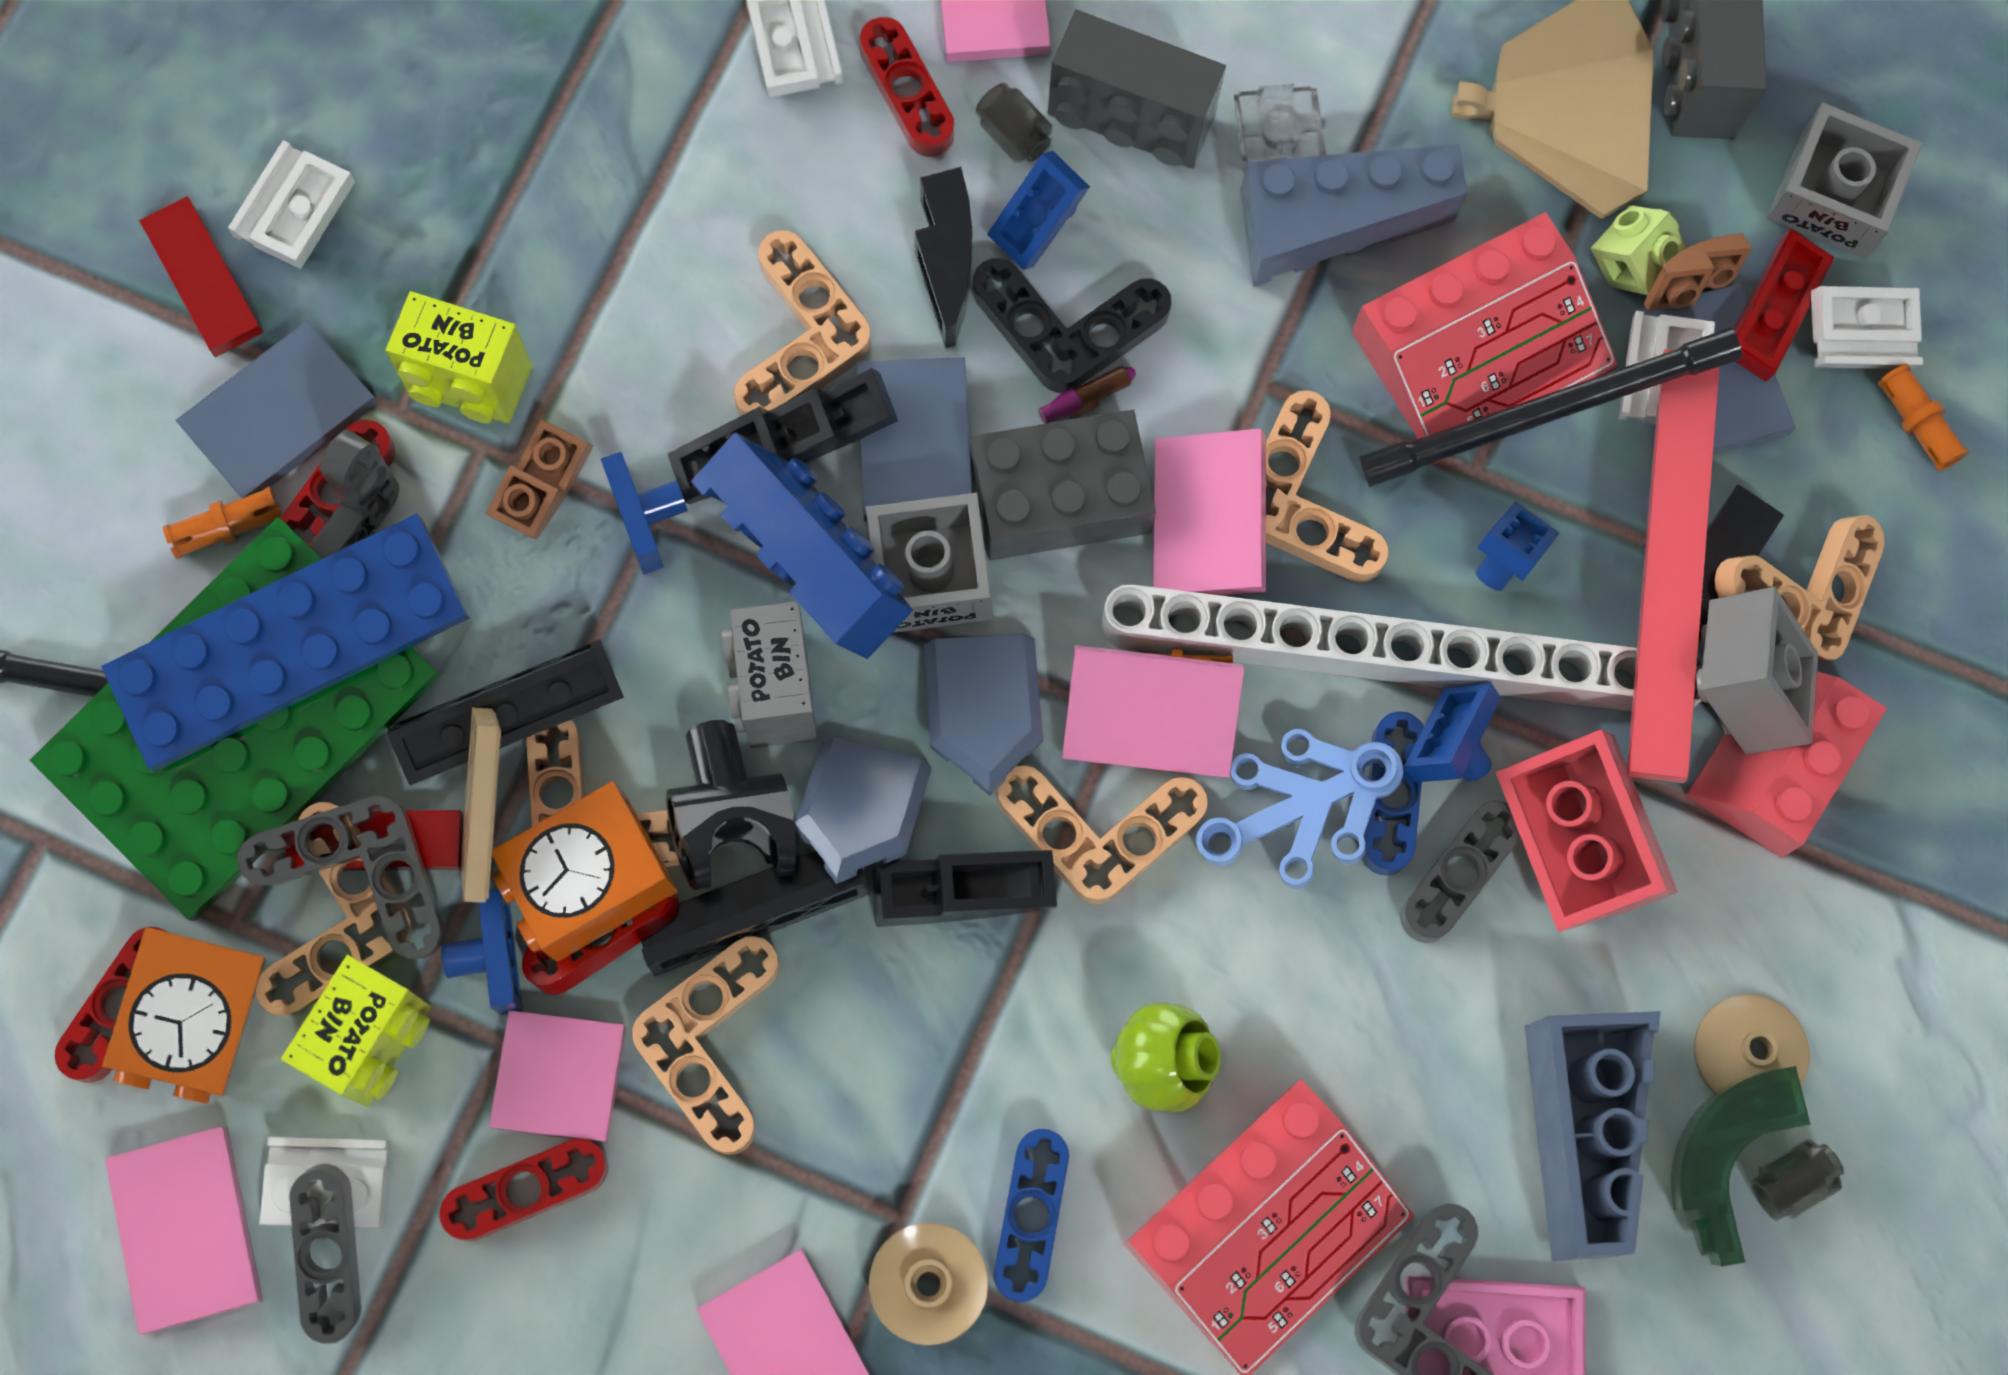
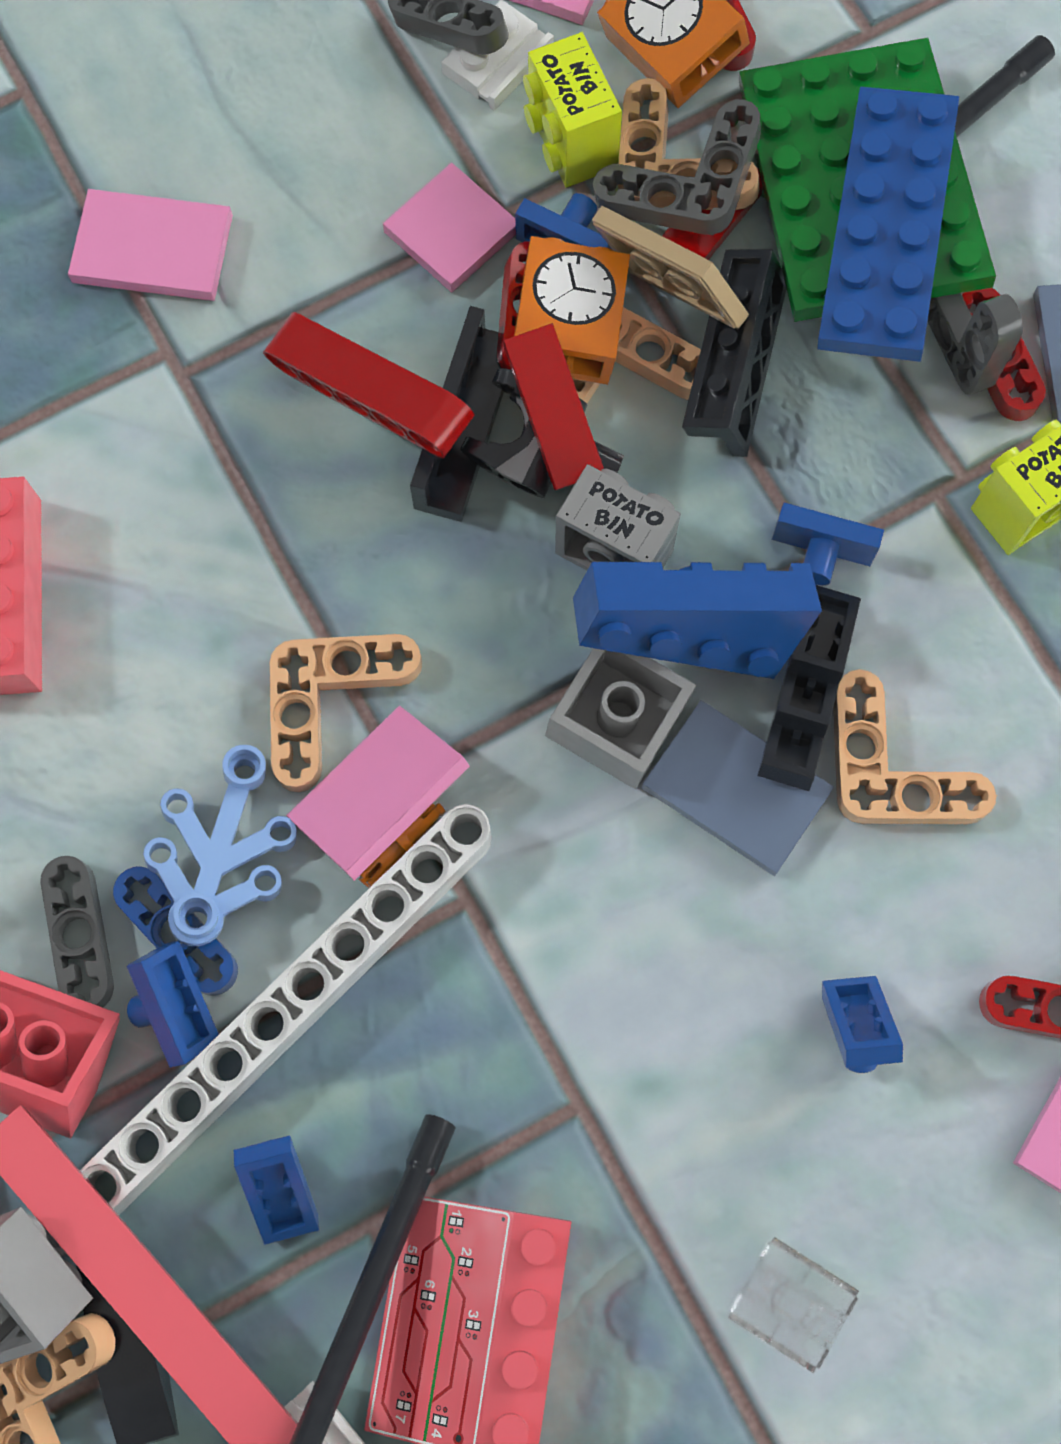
camera: 135 degrees right, 0 degrees up
orange pin [163,486,283,559] -> none
red beam [439,1139,609,1241] -> none
nougat slope [486,419,594,539] -> none
light nougat beam [632,936,779,1155] -> none
sand blue tile [794,737,931,884] -> none
tan dish [869,1223,988,1345] -> none
black slope [872,850,1057,927] -> none
black slope [915,167,972,348] -> none
sand blue tile [924,634,1043,796] -> none
dark grey brick [970,409,1156,561] -> none
black beam [973,258,1172,393] -> none
clear smoke brick [975,83,1052,162] -> none
blue beam [994,1129,1069,1302] -> none
piece [1038,366,1136,424] -> none
dark grey brick [1047,9,1227,169] -> none
lime plant [1111,1003,1221,1113] -> none
bright pink tile [1153,428,1266,595] -> none
sand blue wedge [1240,144,1467,287] -> none
light nougat beam [1266,390,1389,583] -> none
none -> red beam [263,312,475,458]
none -> red tile [502,323,604,491]

